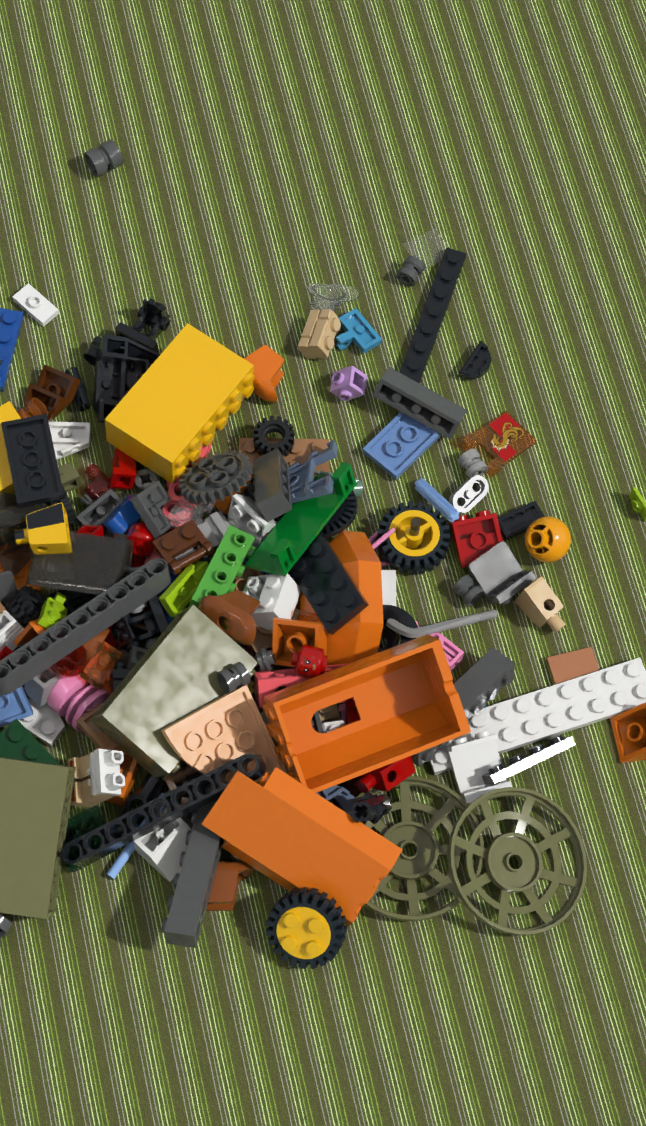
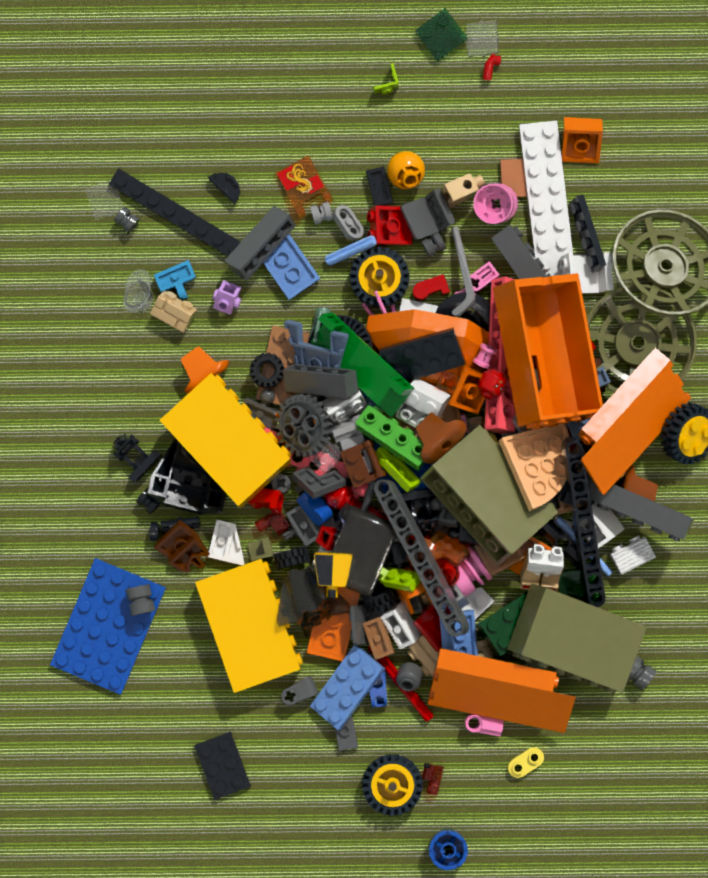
camera: 70 degrees left, 20 degrees up
black plate [1,414,65,508] -> none
white plate [12,283,59,327] -> none
dark orange wheel [17,398,48,419] -> none
dark grey wheel [217,662,251,694] -> none
dark grey plate [256,647,276,671] -> none
black piece [350,791,392,825] -> none
none -> black tile [150,522,159,542]
none -> dark grey plate [244,389,278,431]
none -> red leg [412,274,450,301]
none -> bright pink wheel [473,183,518,224]
none -> bright pink bush [473,343,497,369]
none -> white brick [609,535,656,575]

